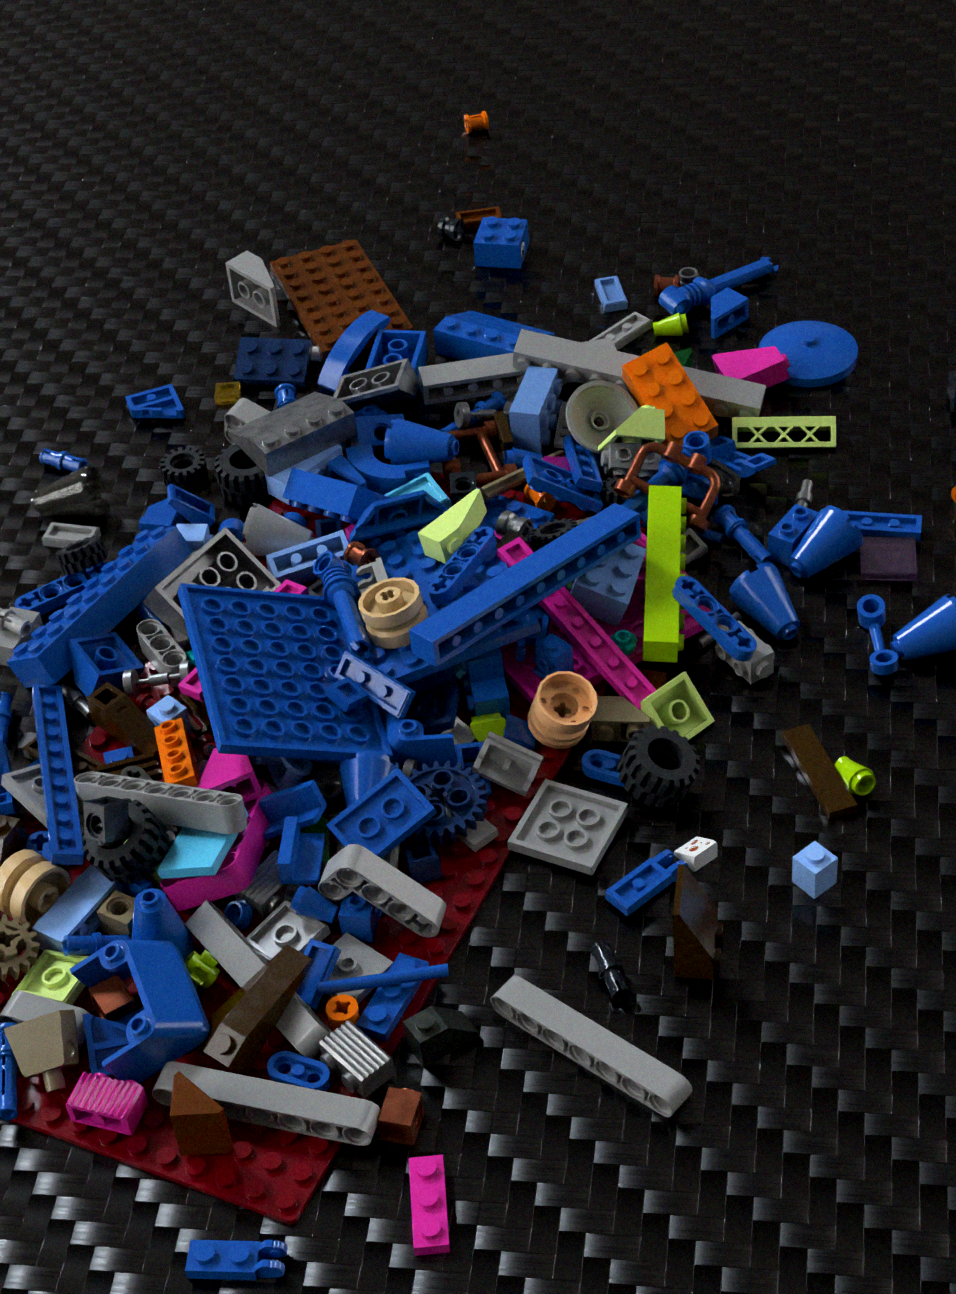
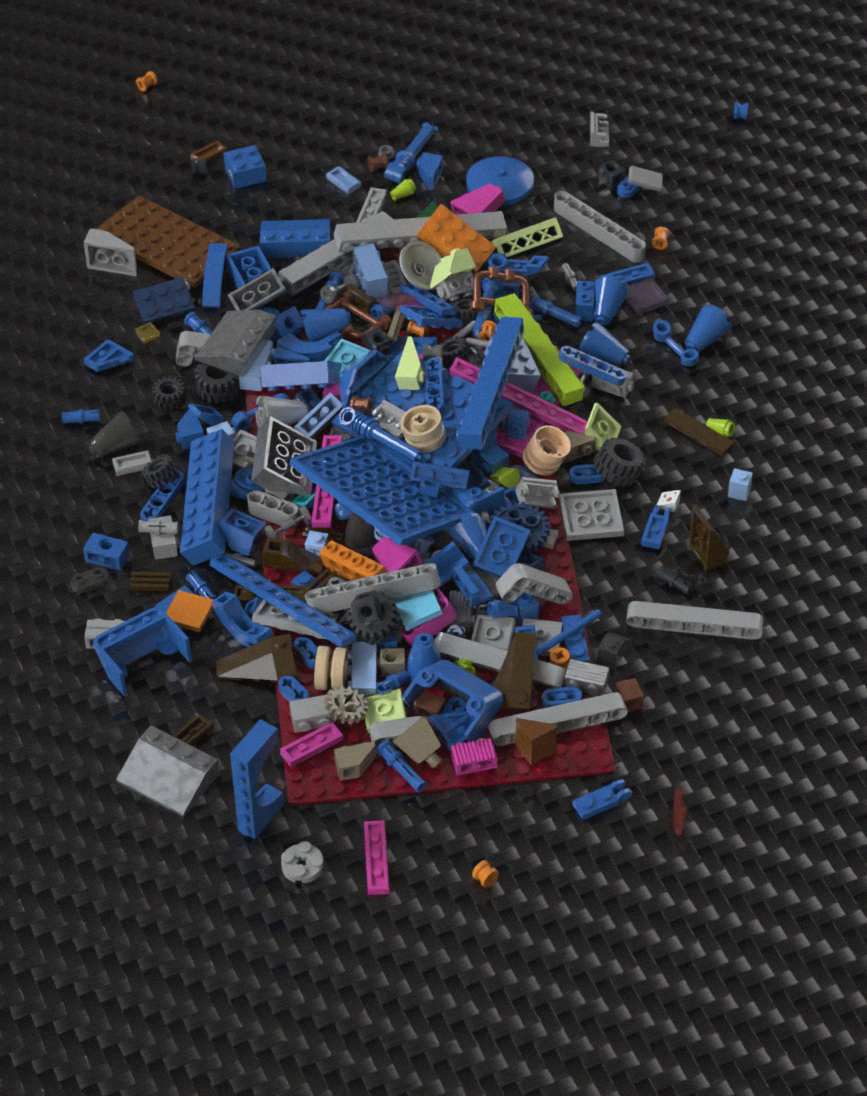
camera: 35 degrees left, 5 degrees up
dark pink plate [409,1155,450,1256] -> none
none -> clear pink piece [377,291,416,308]
none -> light grey beam [554,191,646,263]

